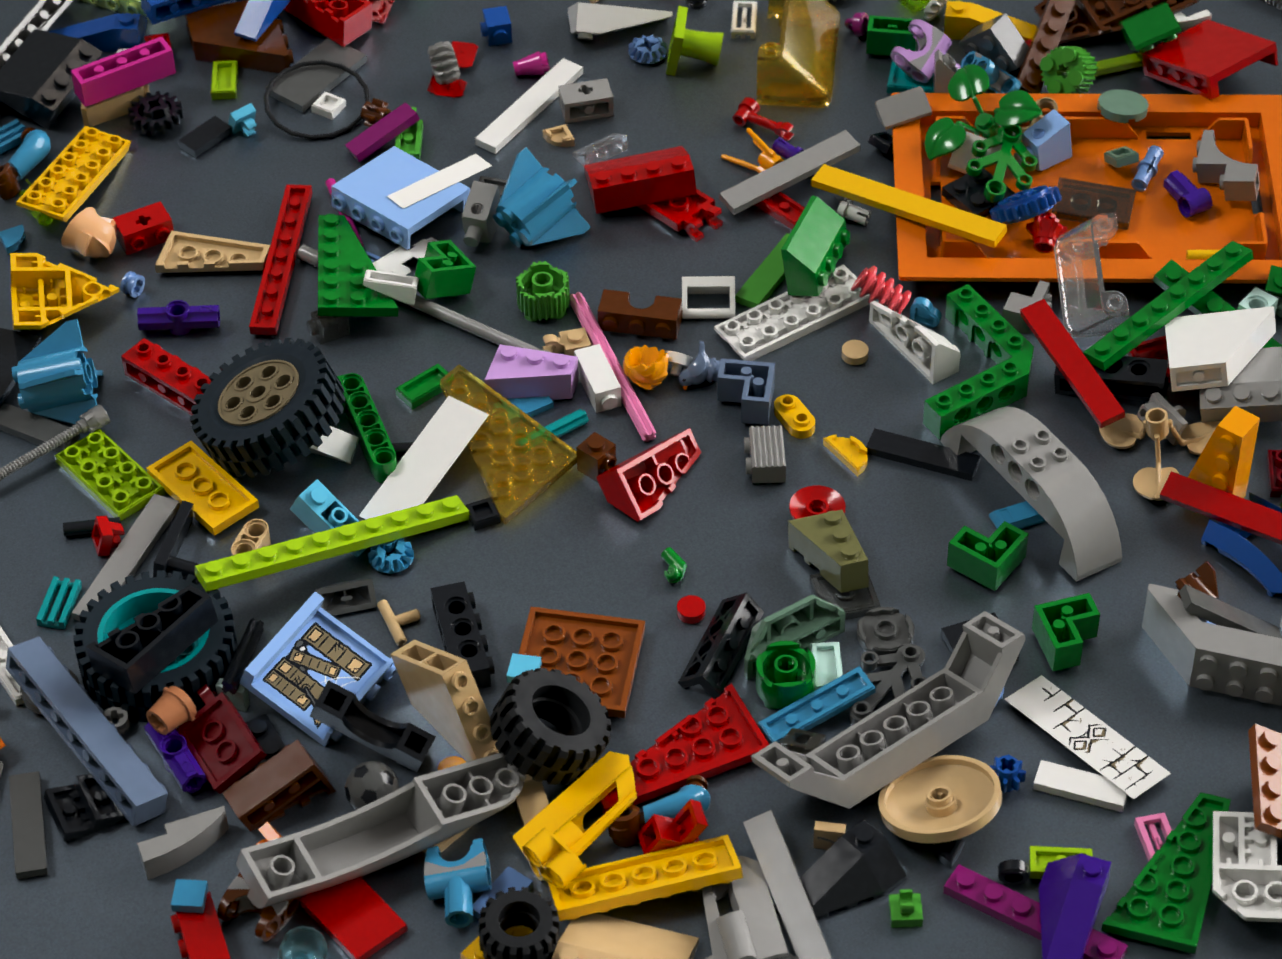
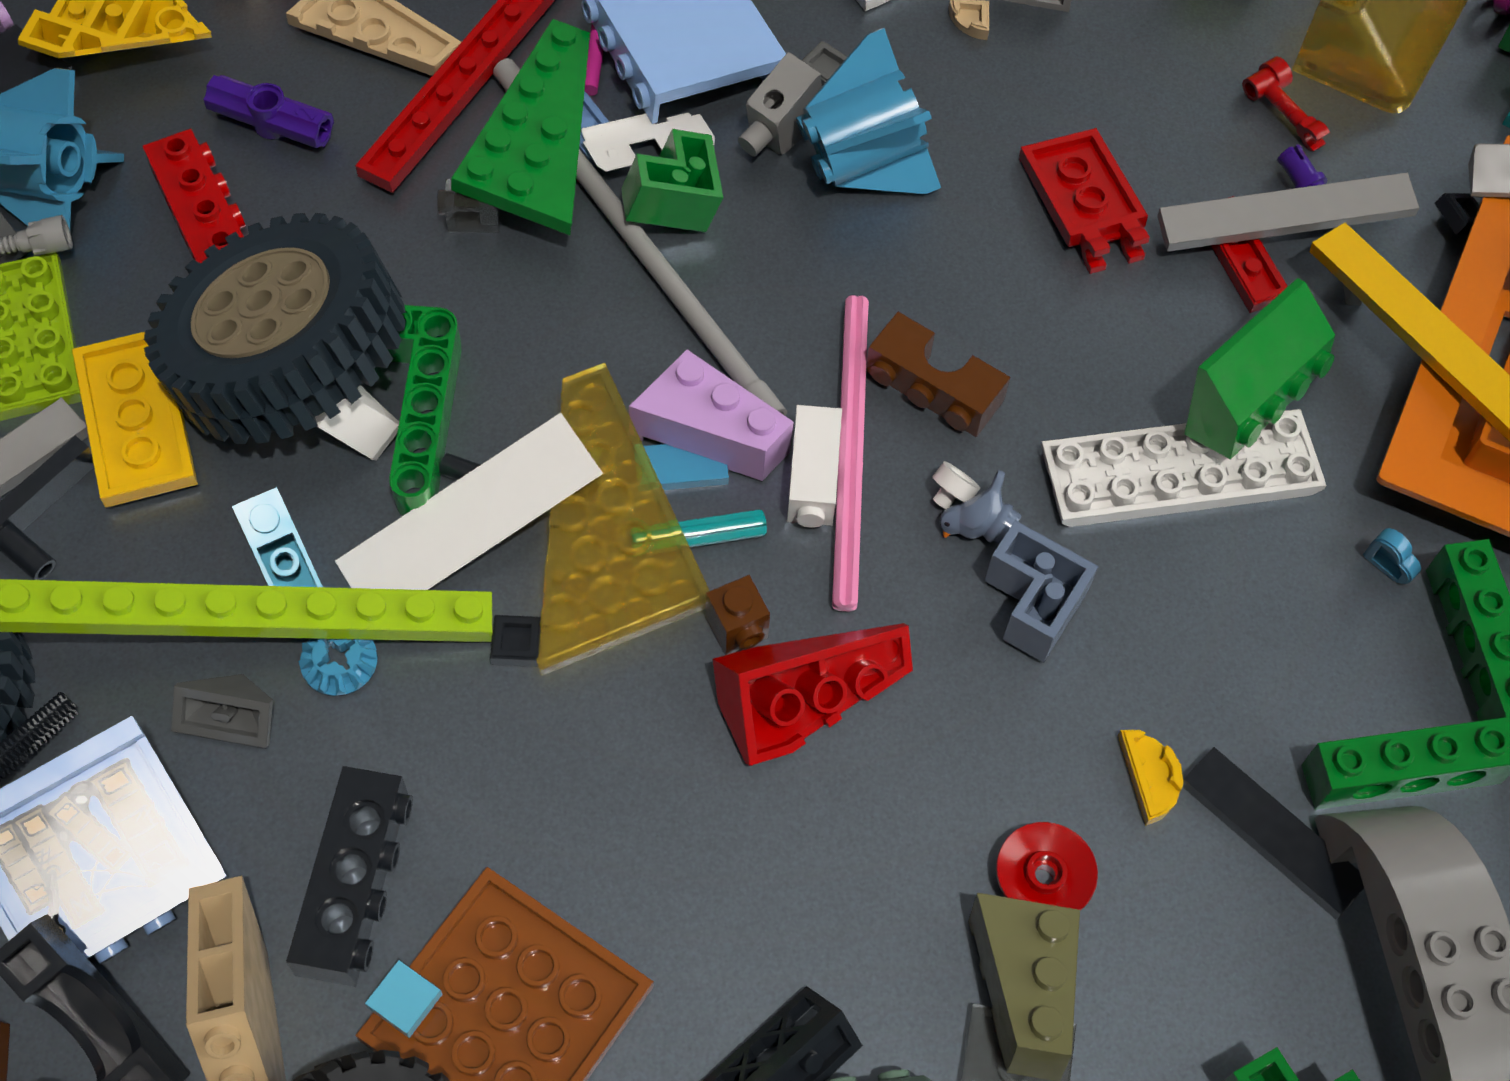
camera: 20 degrees right, 15 degrees up
medium blue bush [120,271,145,298] -> none
tan beam [231,519,271,556] -> none
white slope [363,269,419,306] -> none
tan piece [377,600,421,646] -> none
white sticker [387,154,492,209] -> none
green tile [395,364,455,410] -> none
bright green brick [516,261,570,322] -> none
tan plate [543,327,592,356] -> none
clear slope [572,133,628,165] -> none
red slope [583,146,697,214] -> none
light orange hair [623,345,669,390] -> none
green arm [661,547,687,584] -> none
red tile [677,595,706,624] -> none
white tile [682,276,735,319] -> none
light orange plant [721,128,784,173] -> none
bright green tile [735,233,790,308] -> none
light grey brick [744,425,786,483] -> none
yellow plate [774,394,815,439] -> none
white pin [837,200,872,226] -> none
tan tile [841,340,869,365] -> none
coral piece [851,266,912,314] -> none
white wedge [869,301,961,384] -> none
dark azure tile [989,501,1046,529] -> none

